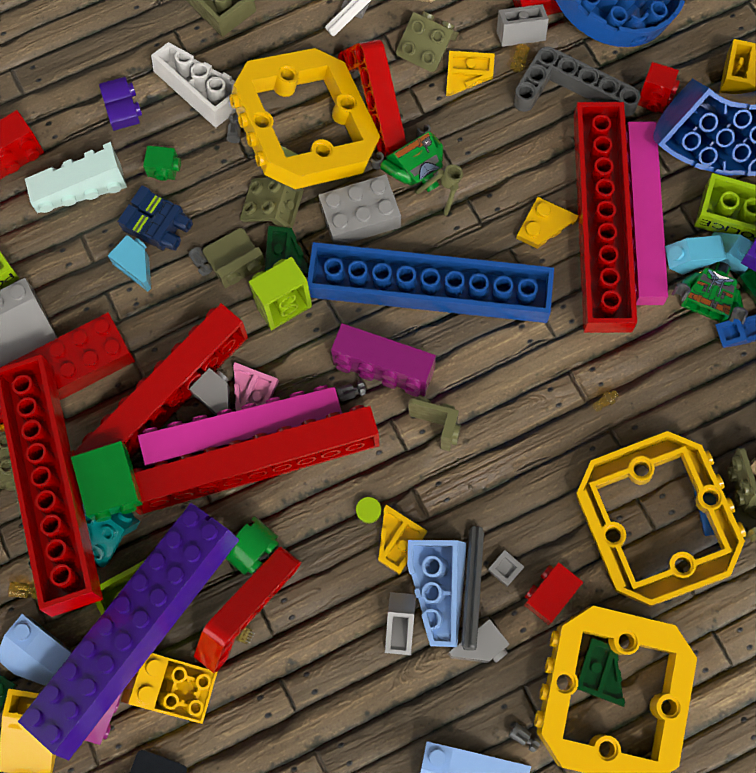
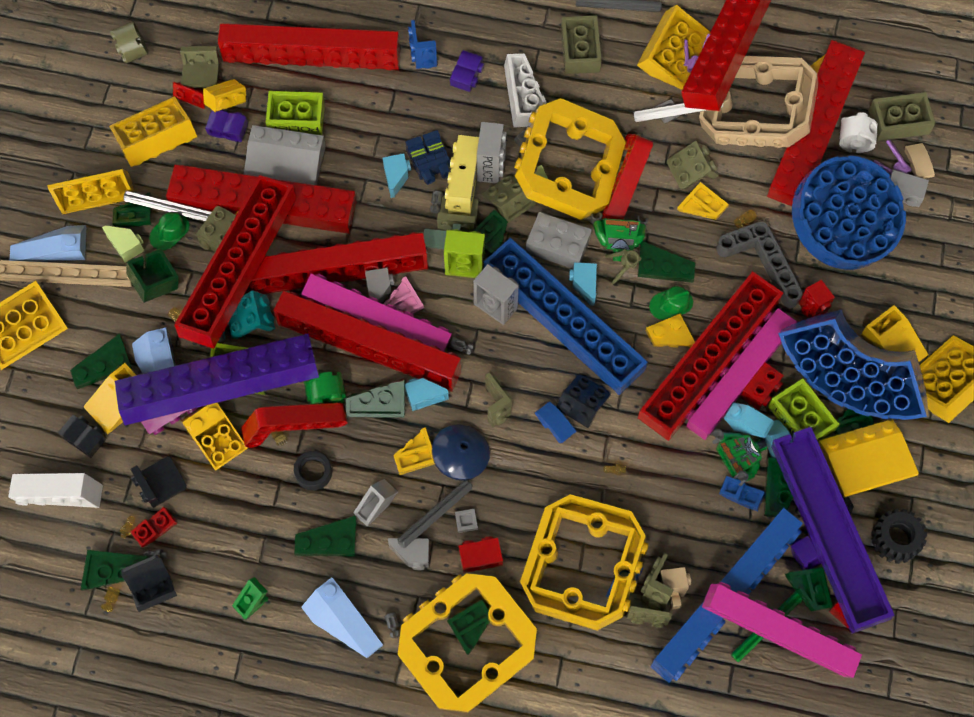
camera: 35 degrees right, 5 degrees down
light aqua wedge [25,142,127,213] -> none
green brick [71,441,143,522] -> none
green brick [143,146,181,181] -> none
magenta brick [331,323,436,397] -> none
lime tile [356,497,381,524] -> none
light blue wedge [407,540,466,647] -> none
light grey brick [497,4,549,47] -> none
none -> black tyre [293,451,332,491]
none -> dark green wing [294,516,357,556]
none -> wing [346,378,405,418]
none -> medium azure slope [405,378,449,411]
none -> blue bracket [408,20,437,69]
none -> sand green bracket [423,224,461,249]
none -> dark blue dish [432,424,490,480]
none -> light yellow brick [445,135,479,216]
none -> light grey brick [473,264,518,325]
none -> light grey brick [477,122,507,183]
none -> blue slope [535,401,576,444]
none -> black bracket [556,375,611,428]
none -> medium azure slope [569,263,597,306]
none -> dark green wing [637,241,695,283]
none -> green piece [649,286,693,320]
none -> red brick [740,362,784,410]

